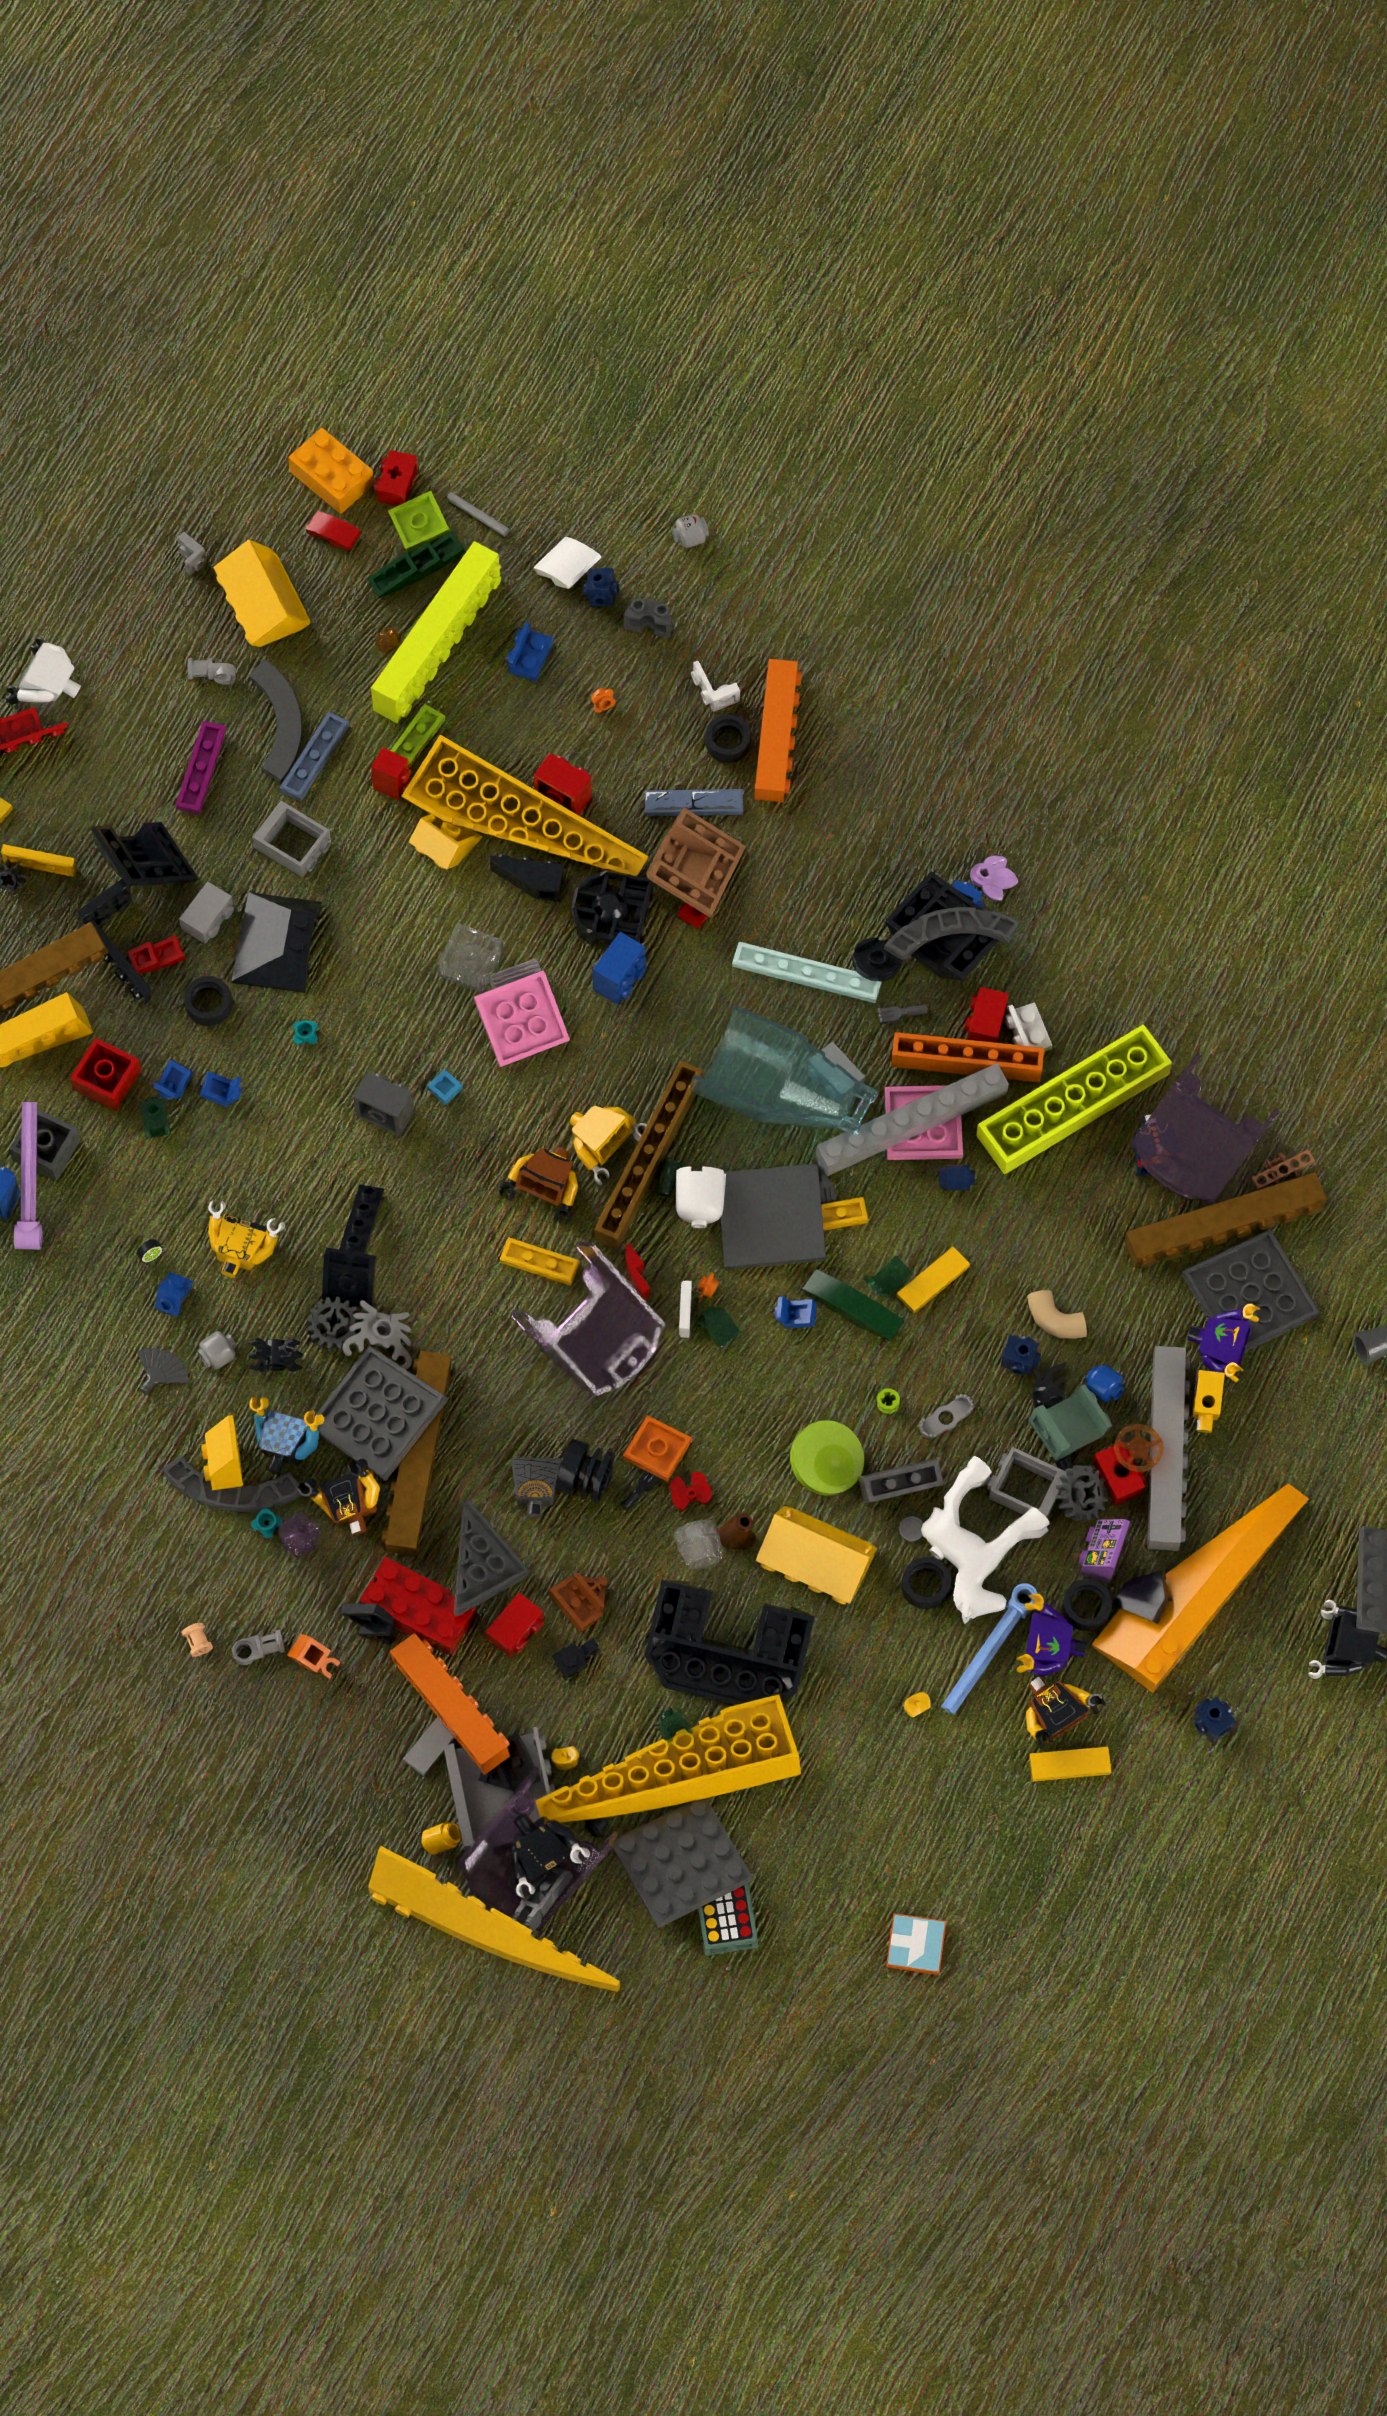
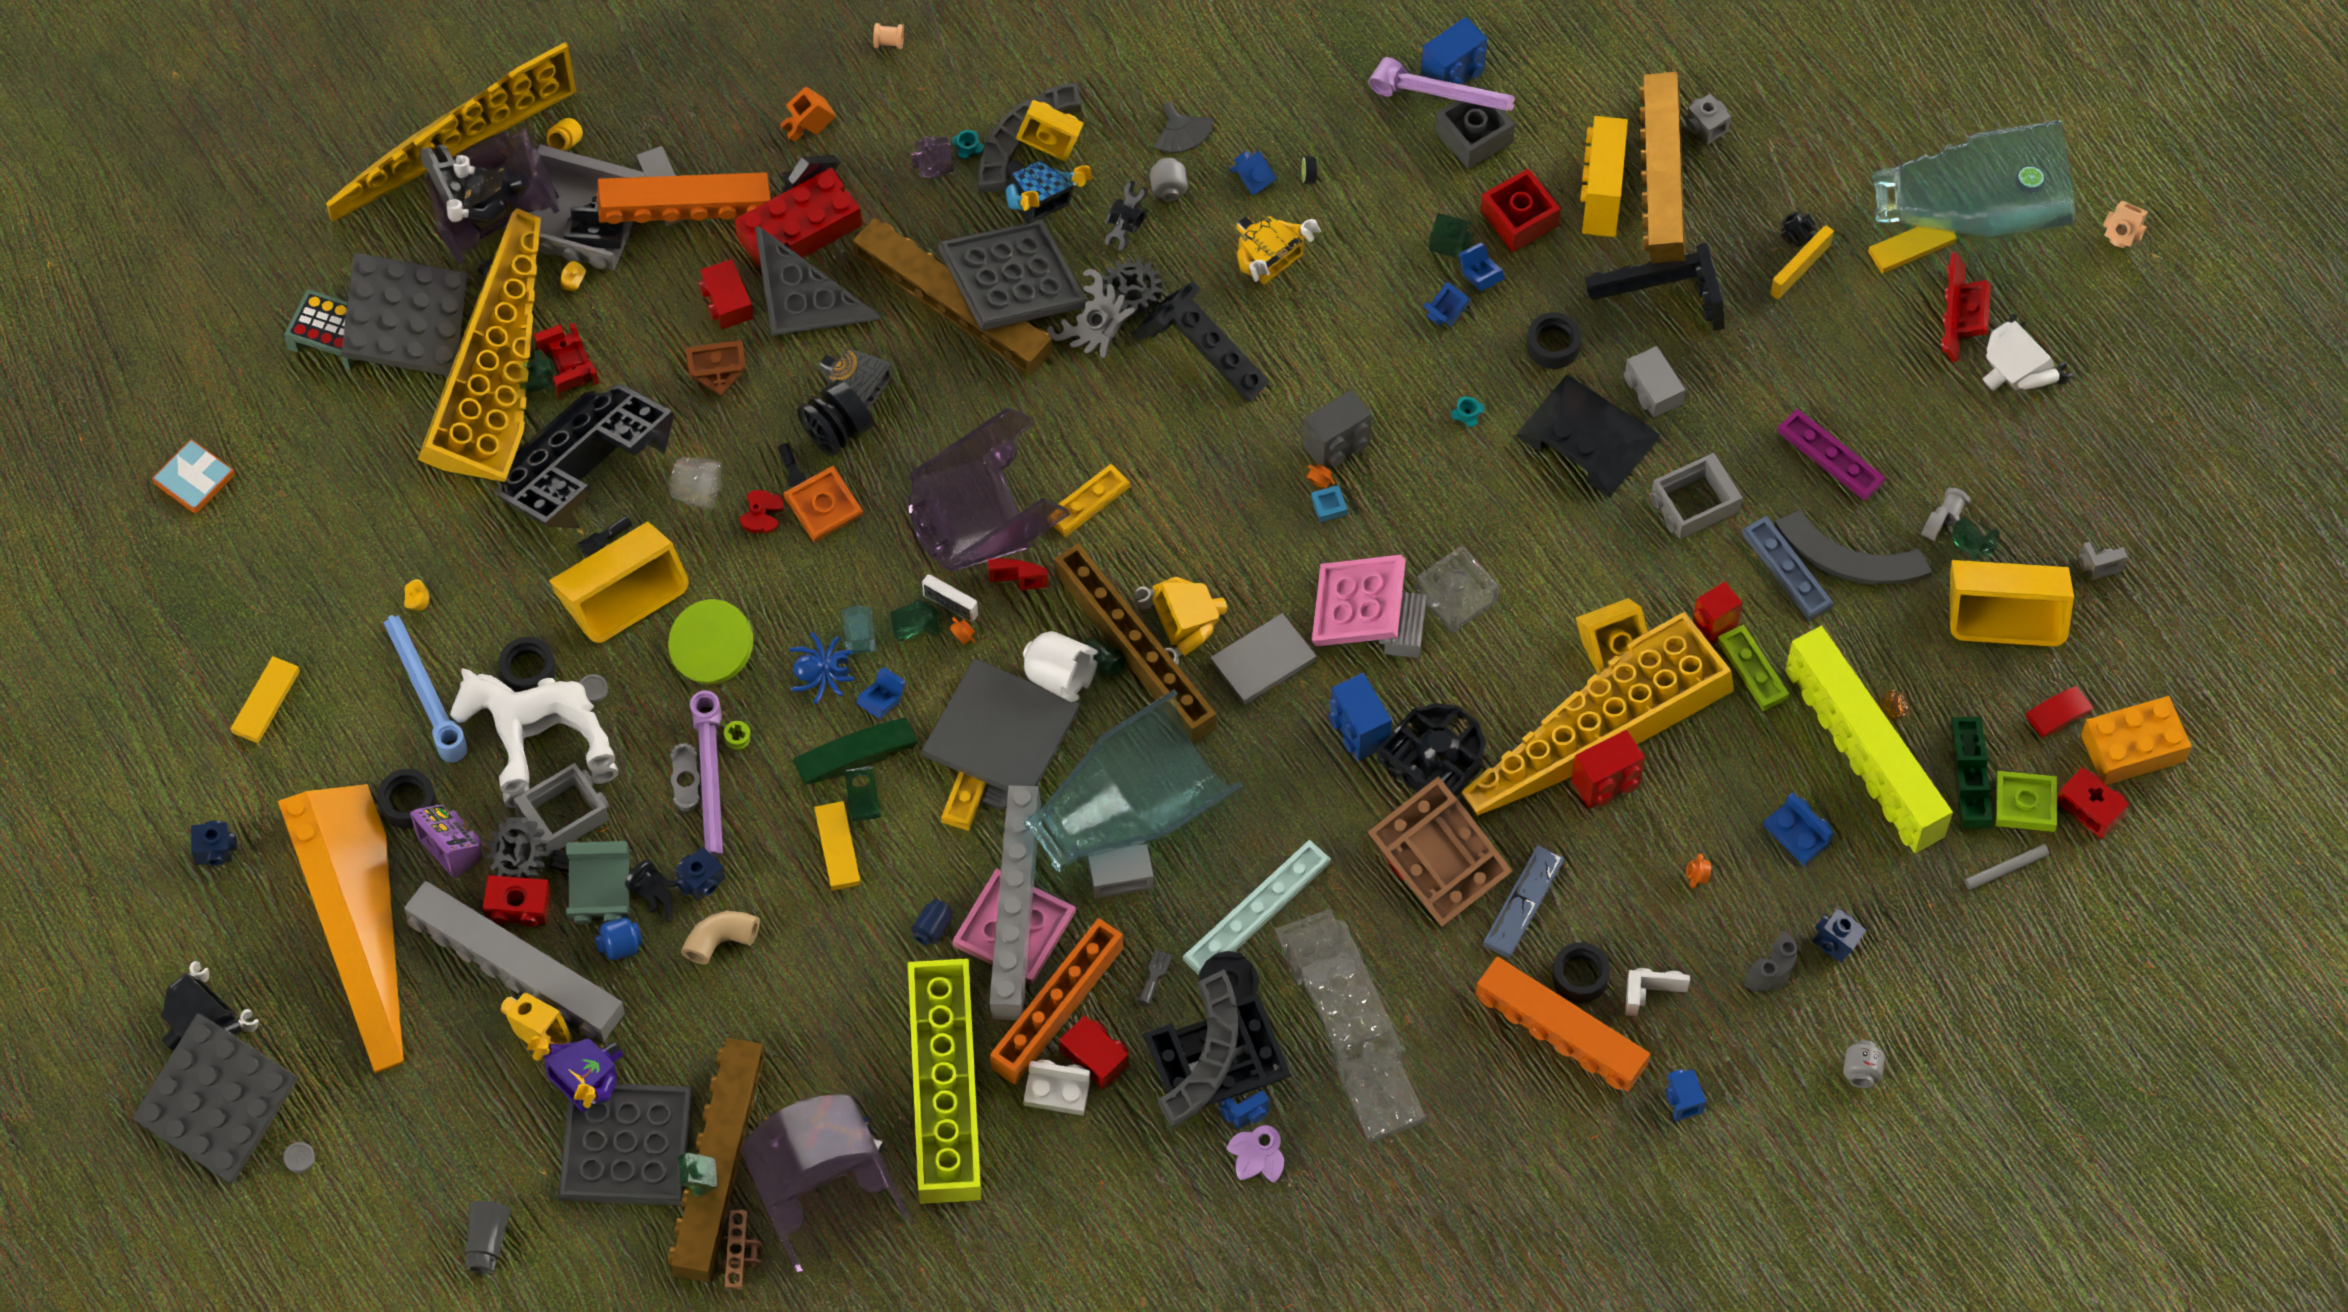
camera: 120 degrees right, 5 degrees down
black slope [91,822,199,886] -> none
red slope [127,935,186,974] -> none
light grey connector [232,1630,285,1665] -> none
torso [298,1459,380,1535] -> none
black slope [490,854,564,902] -> none
dark orange torso [499,1147,578,1224] -> none
white slope [533,537,601,589] -> none
black plate [552,1638,600,1680] -> none
reddish brown piece [717,1514,756,1549] -> none
flat silver brick [858,1459,944,1503] -> none
dark purple torso [1017,1593,1086,1677] -> none
torso [1026,1677,1106,1749] -> none
black slope [1113,1570,1173,1624] -> none
clear orange wheel [1114,1424,1163,1472] -> none
none -> red piece [533,323,599,400]
none -> black piece [577,515,632,558]
none -> clear green bracket [678,1152,718,1197]
none -> lavender piece [690,690,723,858]
none -> blue animal [789,632,854,704]
none -> clear light blue brick [842,606,876,654]
none -> light grey tile [1210,613,1316,705]
none -> clear bracket [1275,908,1426,1143]
none -> orange plate [1306,464,1335,489]
none -> blue brick [1665,1069,1706,1122]
none -> clear green bracket [1952,516,2000,561]

